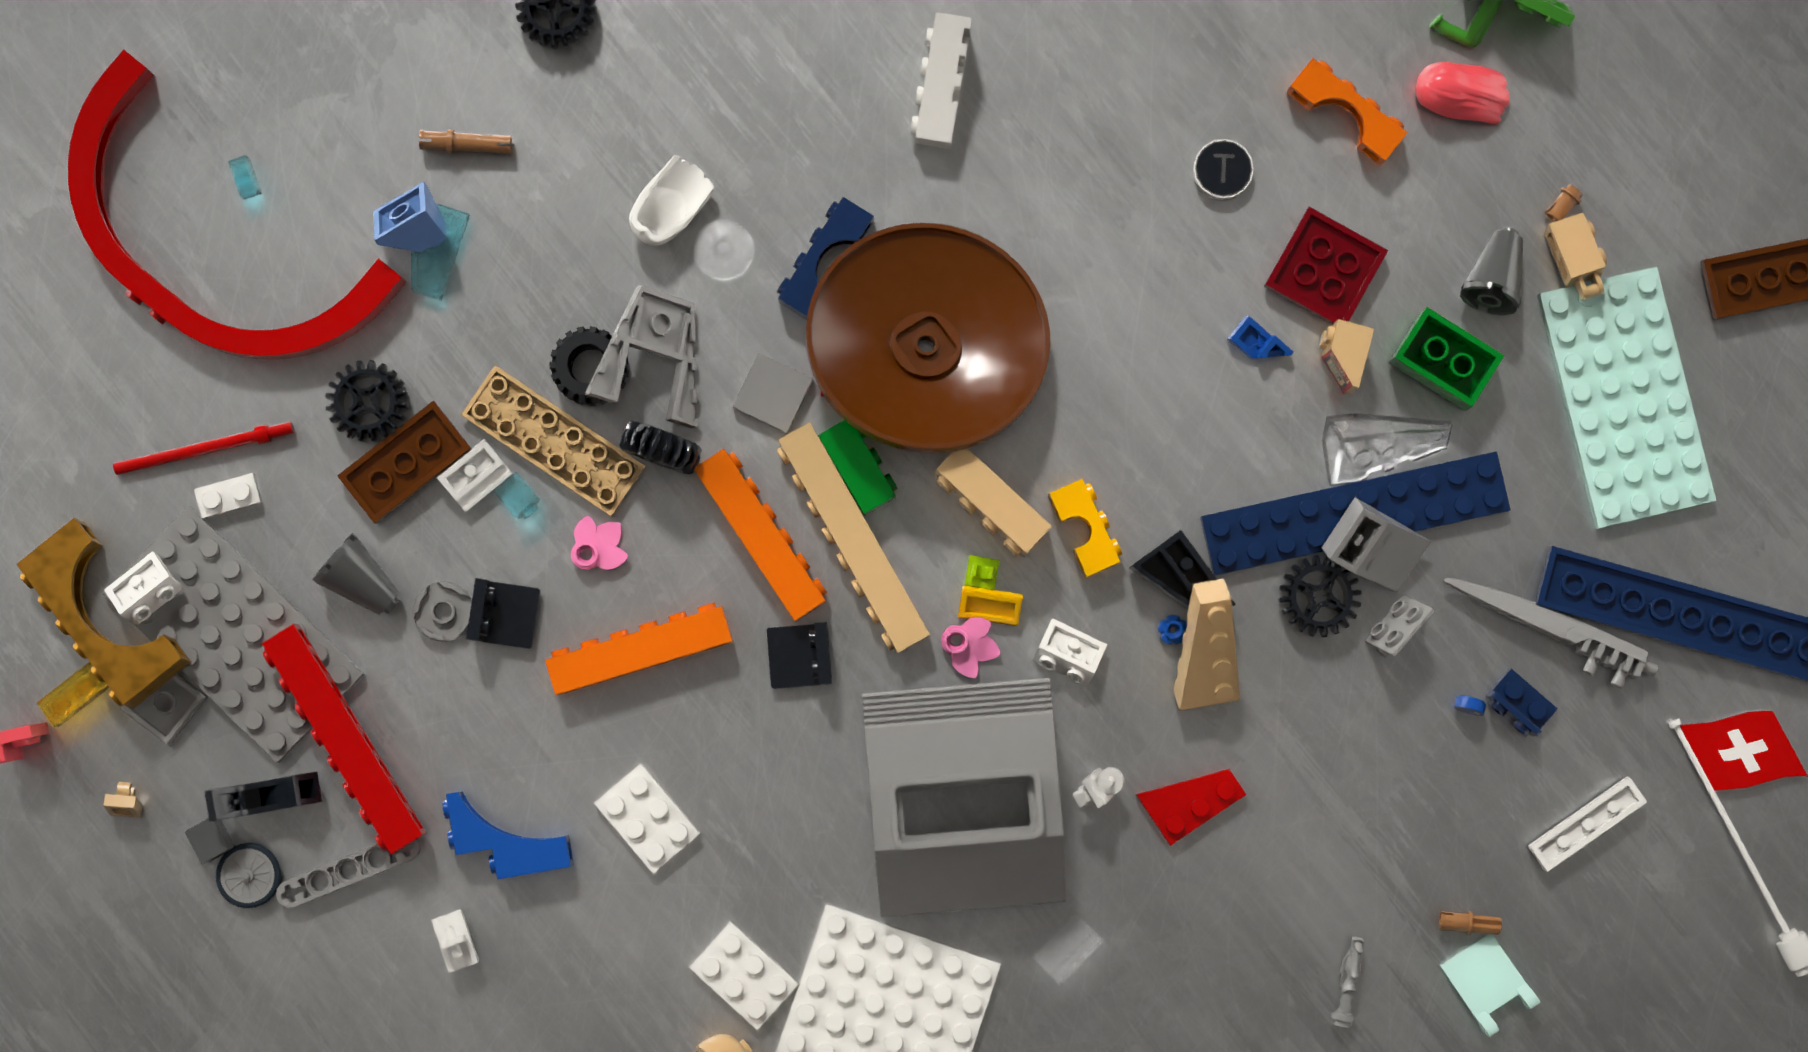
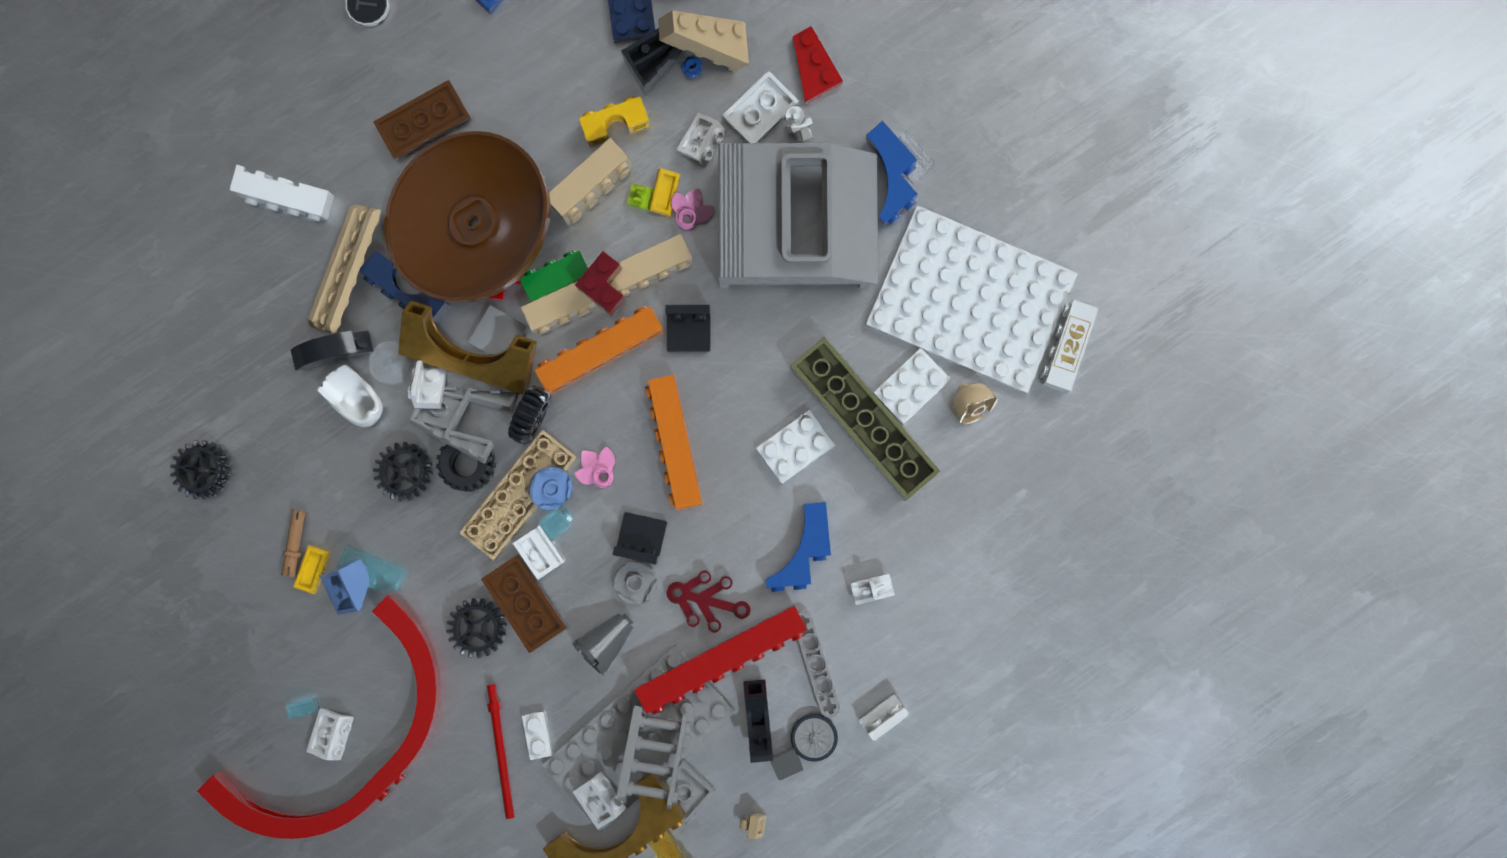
camera: 80 degrees left, 0 degrees up
none -> black arch [290,331,374,371]
none -> yellow tile [293,545,331,594]
none -> white bracket [306,708,354,760]
none -> tan plate [308,205,381,334]
none -> reddish brown plate [373,80,471,161]
none -> black gear [373,442,434,502]
none -> pearl gold arch [398,301,537,395]
none -> white bracket [408,360,447,409]
none -> medium blue tile [528,466,573,510]
none -> dark red brick [575,251,626,317]
none -> light grey fence [617,706,691,809]
none -> dark red plant [666,570,751,633]
none -> white plate [722,71,799,143]
none -> olive brick [790,337,941,501]
none -> white bracket [859,694,910,741]
none -> blue arch [866,121,918,226]

